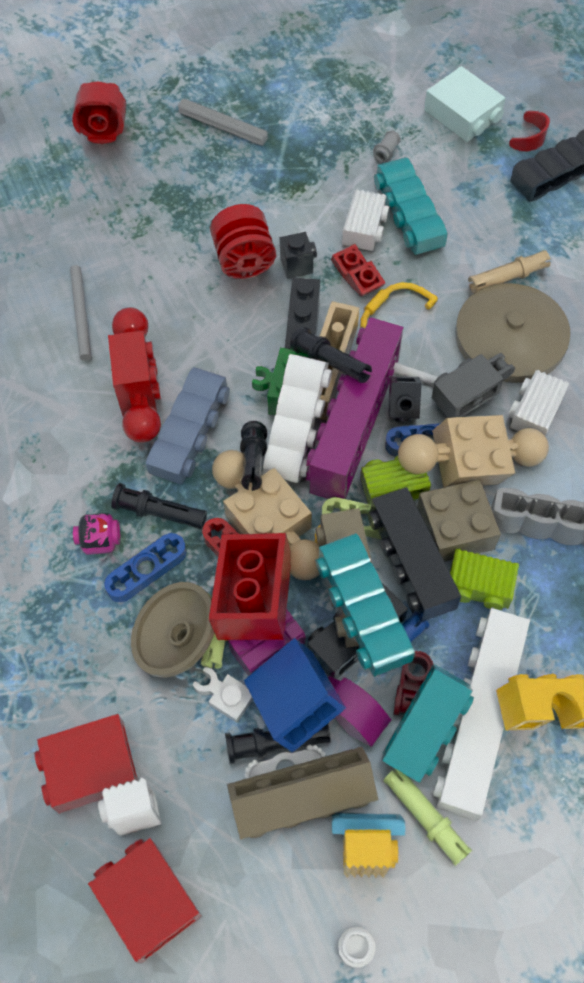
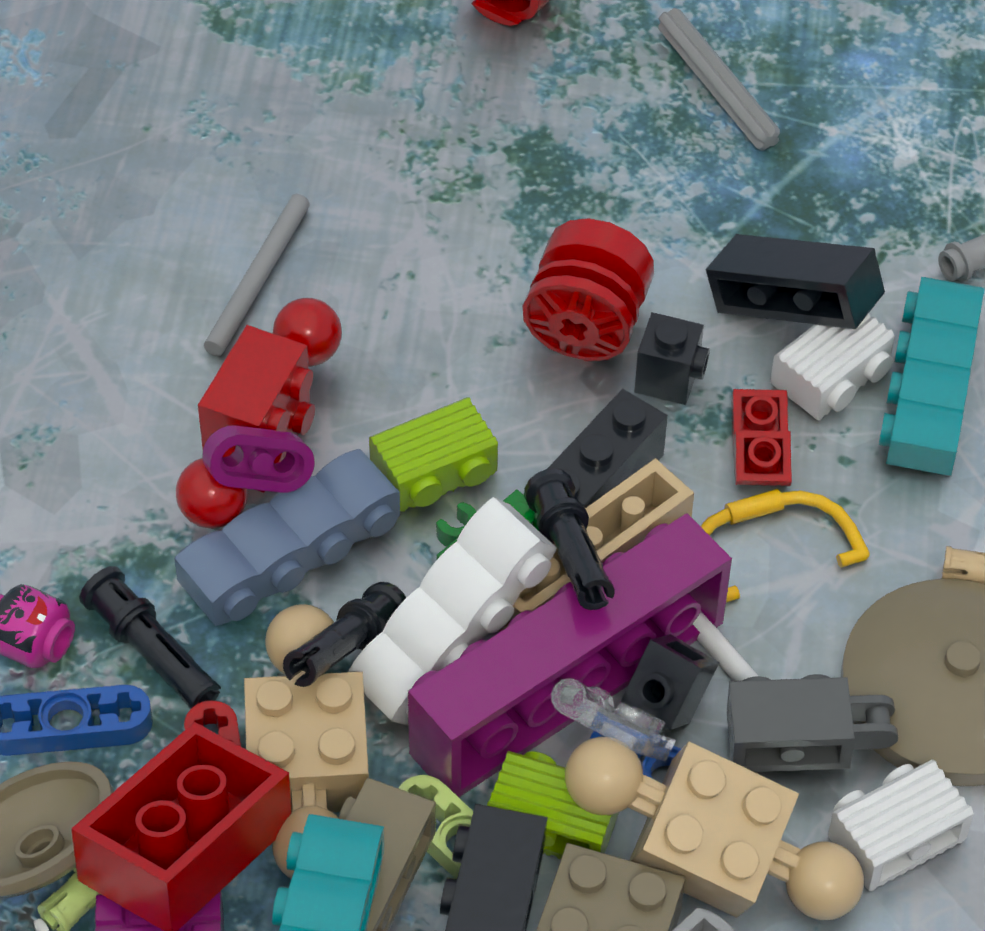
camera: 30 degrees right, 10 degrees down
none -> magenta plate [202,425,315,493]
none -> lime brick [369,397,498,512]
none -> clear plate [551,678,676,761]
none -> black brick [705,234,885,329]

